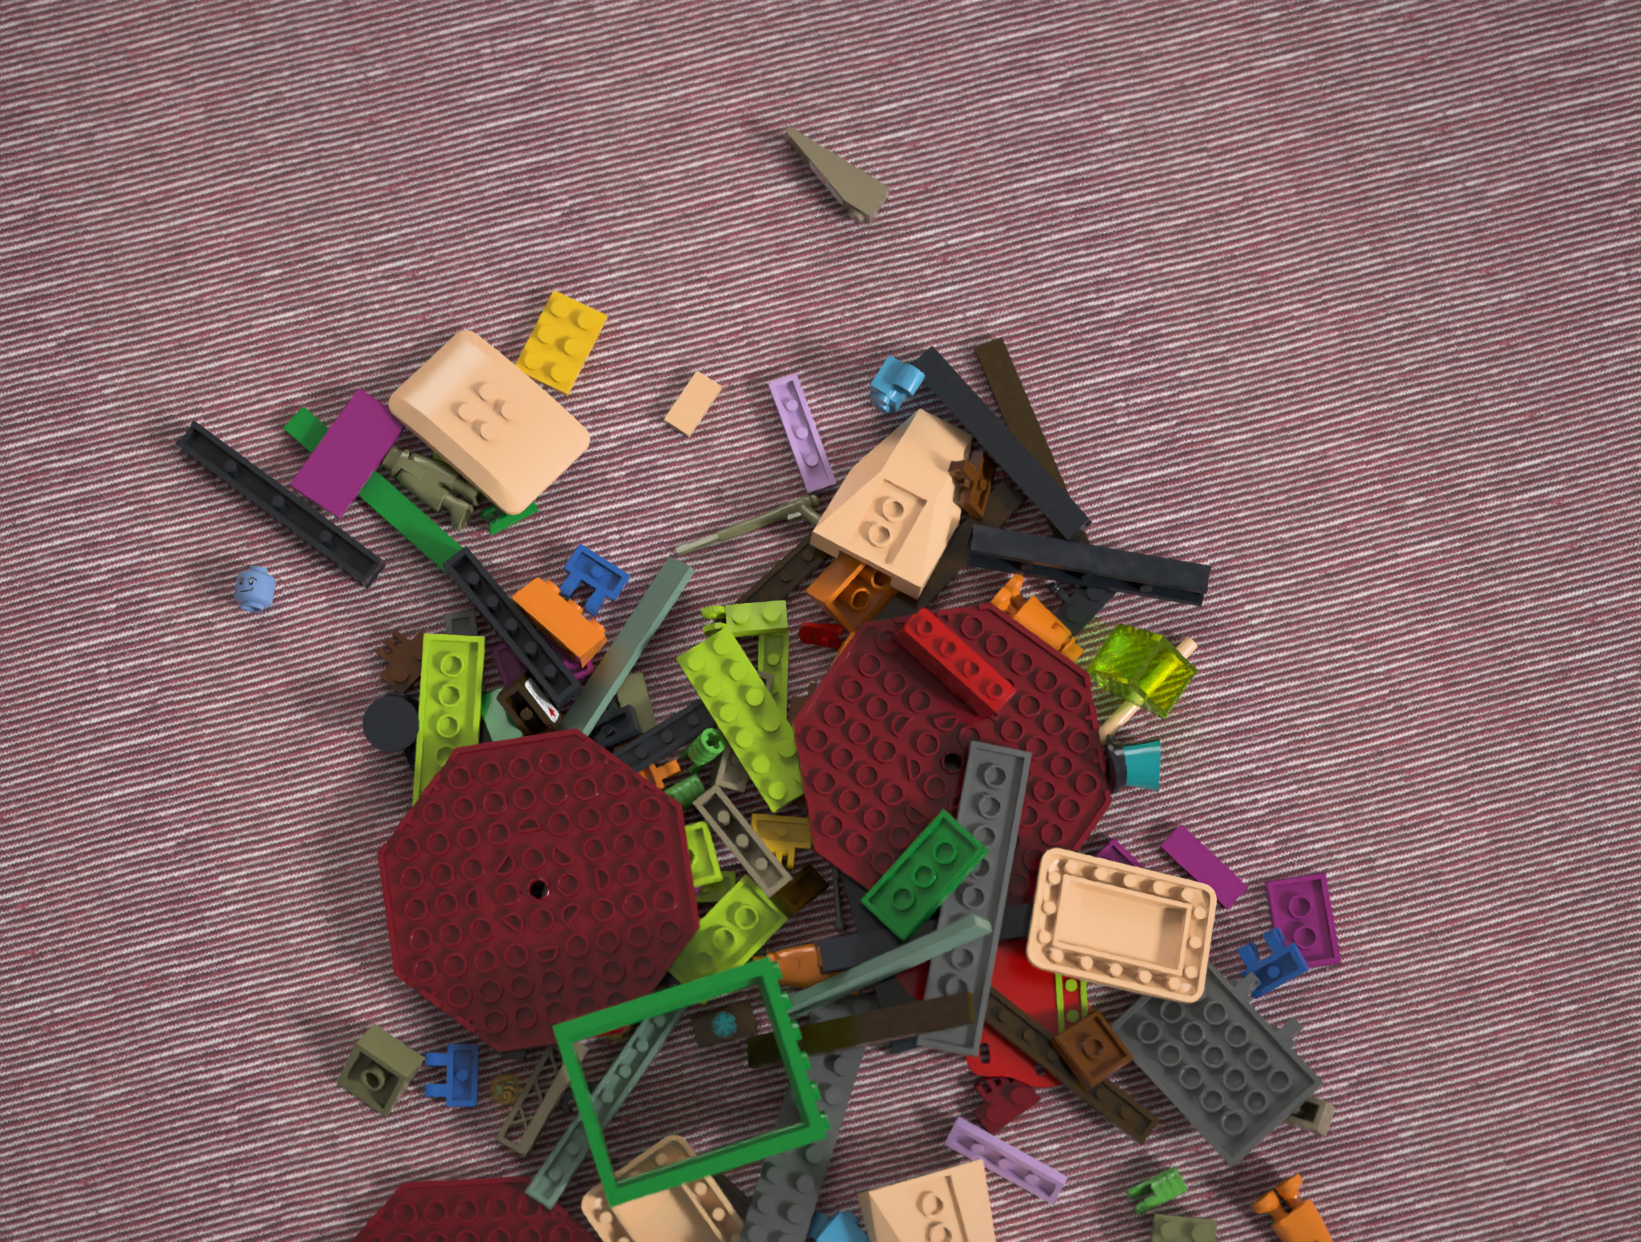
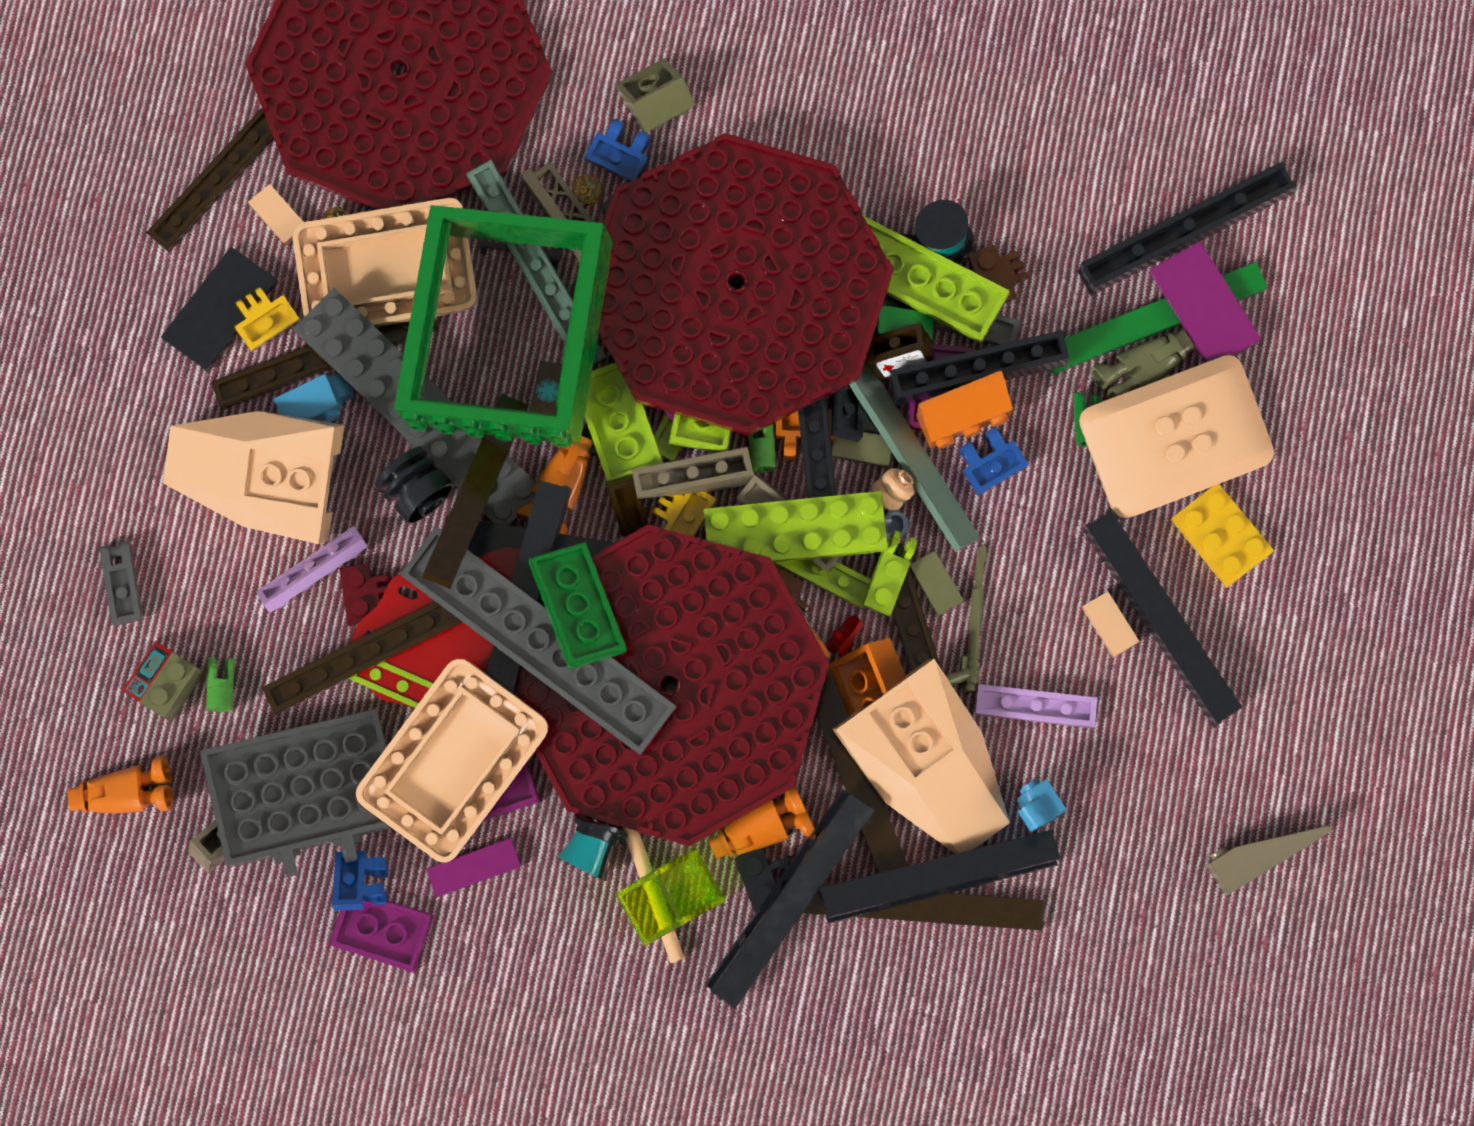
camera: 120 degrees right, 0 degrees up
medium blue head [234,566,276,613] -> none
bright green hinge [679,728,726,774] -> none
sand green tile [766,914,992,1021] -> none
dark grey hinge [832,868,846,932] -> none
red panel [893,607,1016,720] -> none
reddish brown hinge [948,451,997,519] -> none
reddish brown tile [1050,1009,1134,1091] -> none
none -> black wheel [375,446,455,525]
none -> light nougat piece [872,468,914,511]
none -> sand blue tile [884,511,908,540]
none -> olive tile [909,551,964,617]
none -> black tile [1083,511,1242,728]

